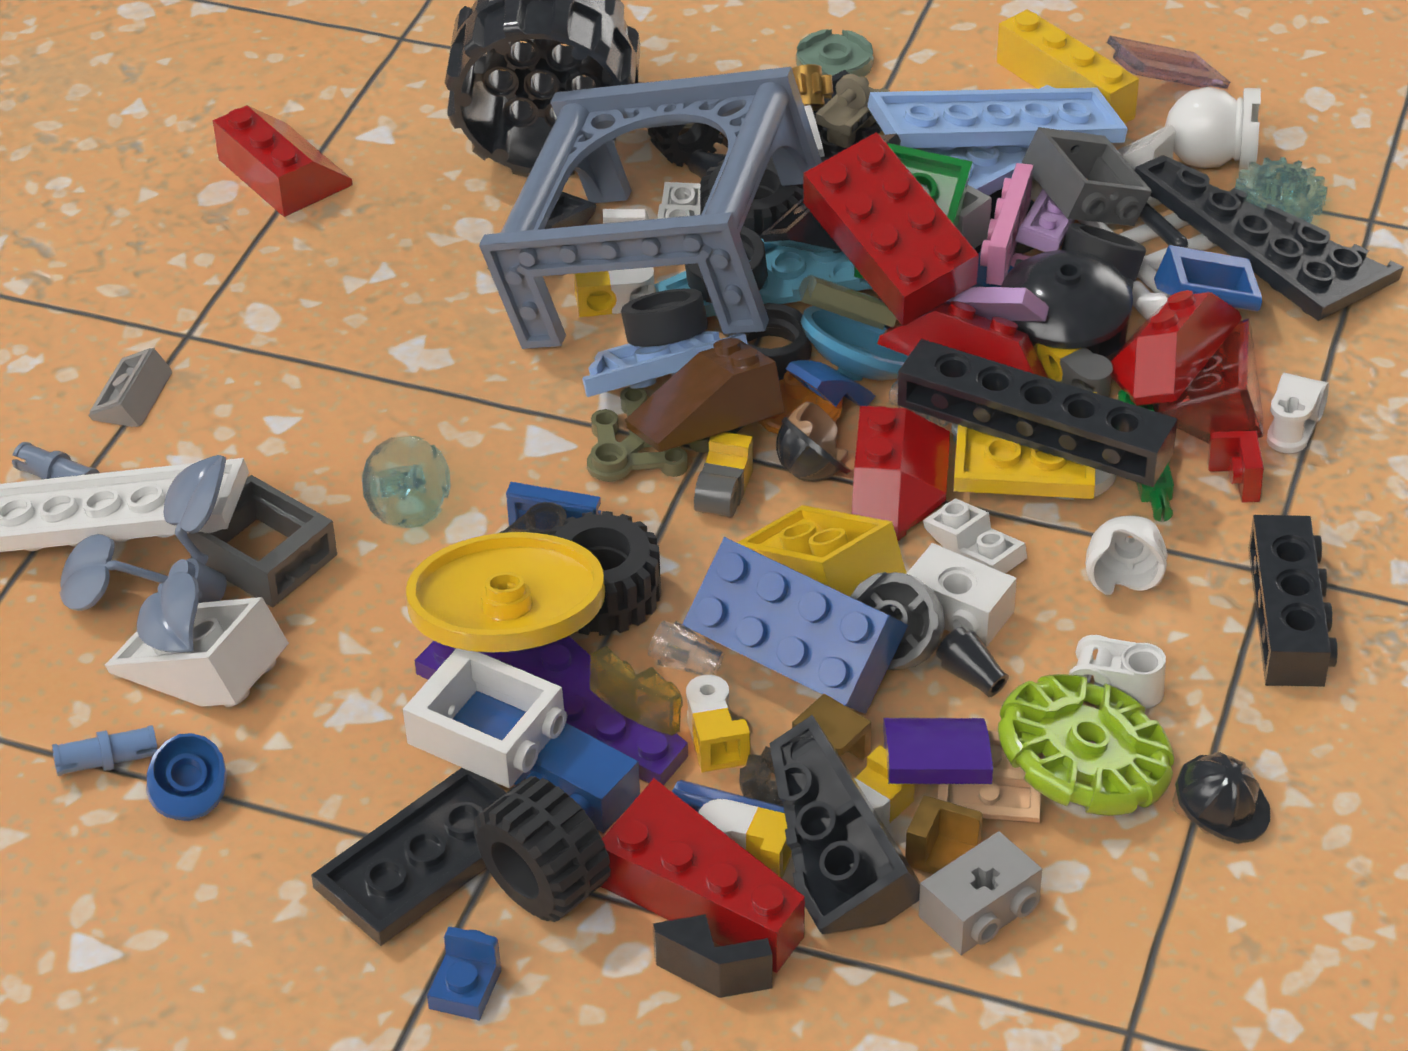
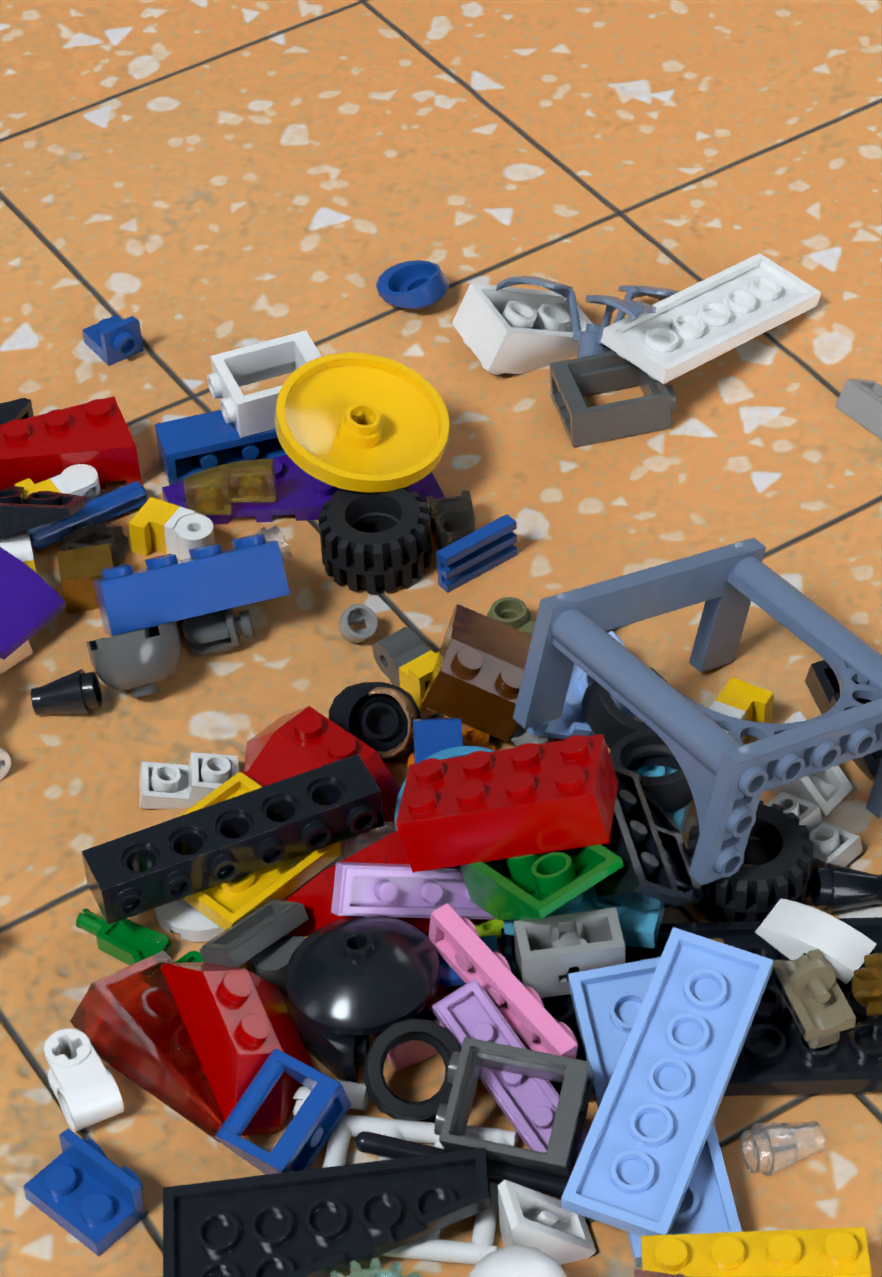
camera: 130 degrees right, 0 degrees up
sand blue pin [12,442,100,479] -> none
medium blue pin [52,725,158,776] -> none
black plate [311,768,506,946] -> none
clear light blue tile [362,436,451,528] -> none
black tyre [473,776,611,922] -> none
yellow slope [737,505,907,596] -> none
white brick [907,543,1017,647] -> none
white helmet [1085,516,1168,595] -> none
red bracket [1207,431,1264,503] -> none
none -> blue bracket [23,1128,146,1257]
none -> dark grey tile [199,900,309,967]
none -> light grey hinge [339,604,378,643]

